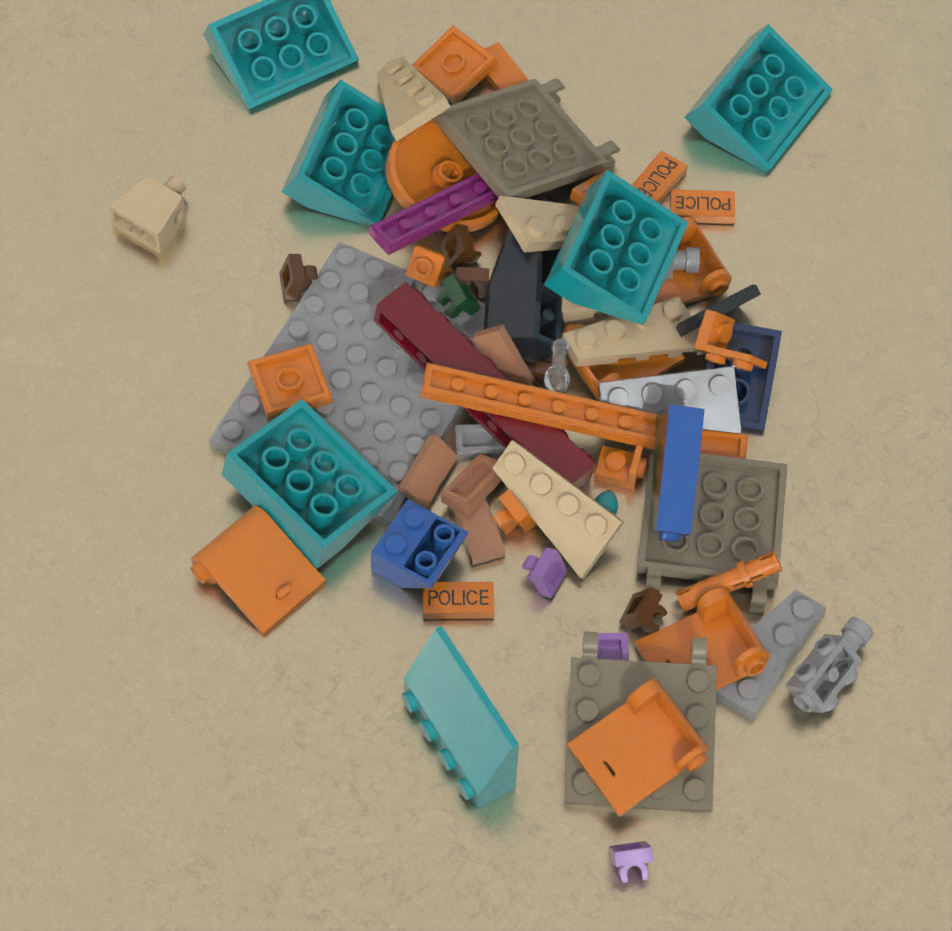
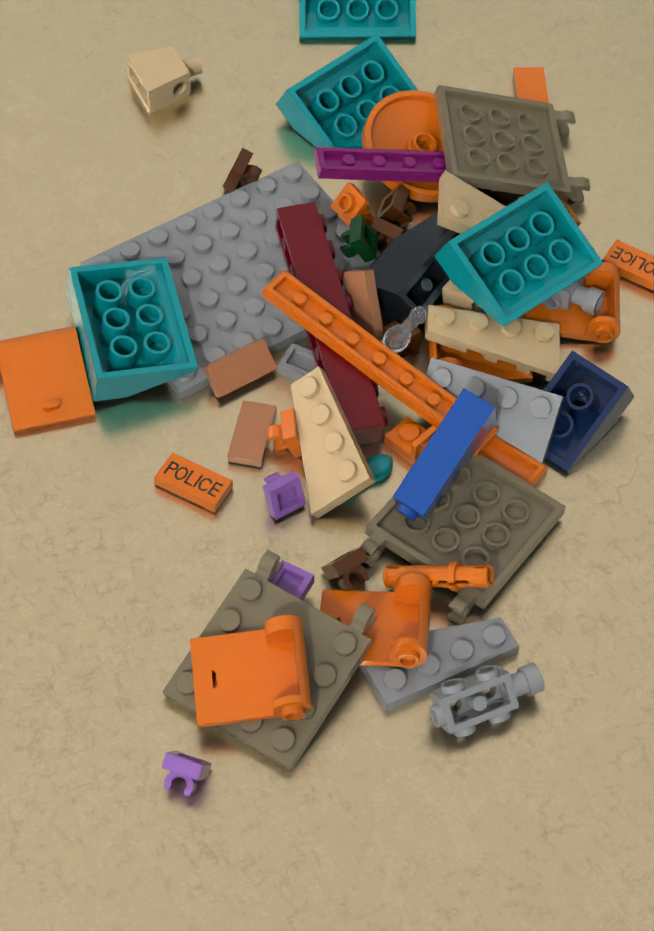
camera: 30 degrees right, 5 degrees down
orange tile [247,343,333,422] -> none
blue slope [371,499,468,589] -> none
tan wing [376,56,450,142] -> none
teal slope [401,626,519,809] -> none
orange tile [412,26,498,104] -> none
nougat tile [440,453,502,514] -> none
orange tile [632,150,688,203] -> none
black tile [676,284,761,337] -> none
orange bracket [694,309,767,372] -> none

